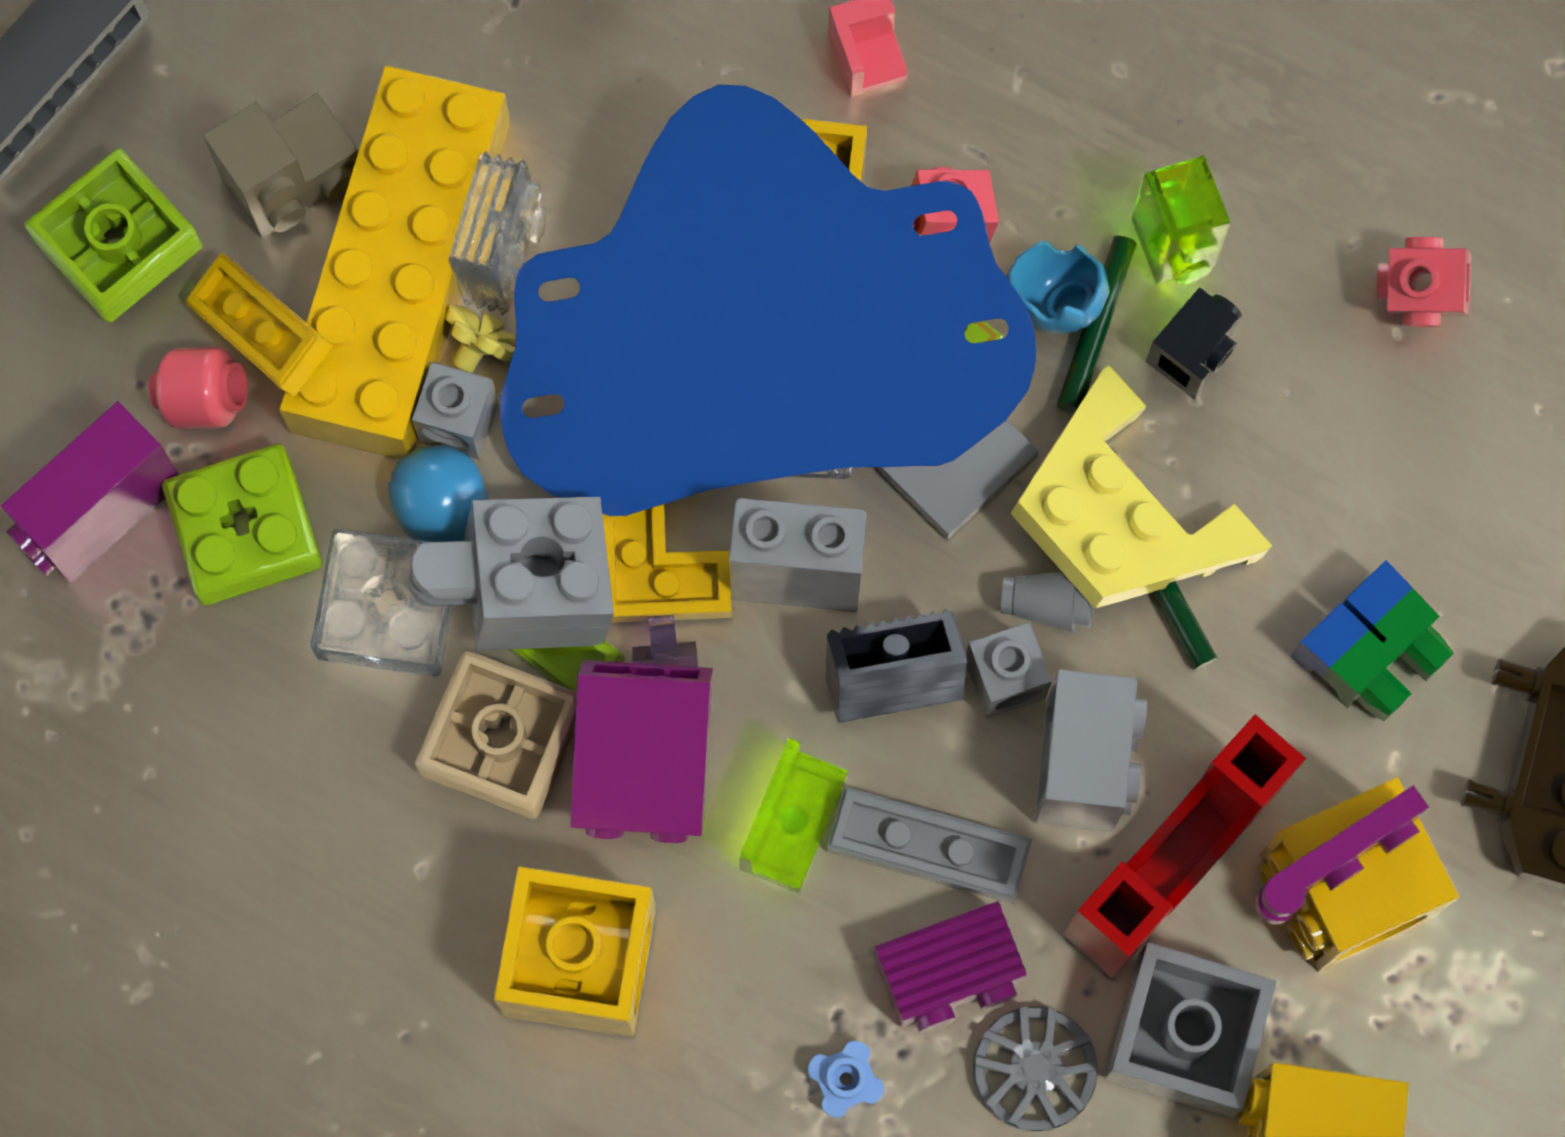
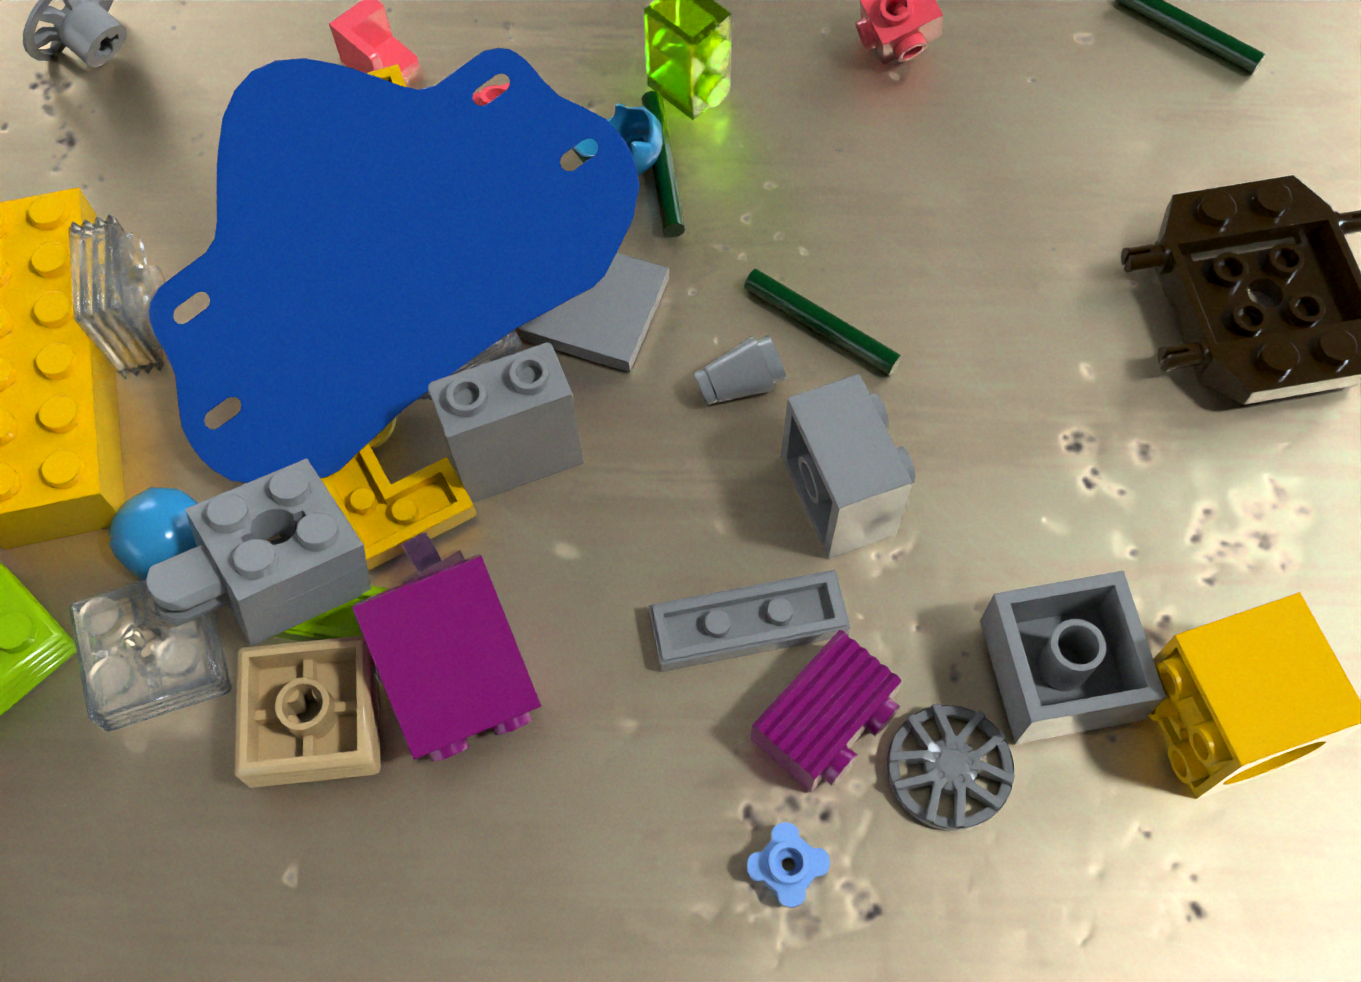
camera: 25 degrees left, 10 degrees down
light grey brick [412,362,498,460] -> none
light yellow plant [445,304,516,373] -> none
yellow brick [494,866,656,1038] -> none
clear neon green panel [739,738,849,894] -> none
black brick [825,608,967,723] -> none
light grey brick [966,622,1052,719] -> none
light yellow wing [1010,365,1273,609] -> none
red arch [1063,714,1306,979] -> none
black brick [1146,287,1243,400] -> none
magenta plate [1255,785,1429,924] -> none
yellow brick [1258,777,1460,972] -> none
green hips [1291,560,1454,722] -> none

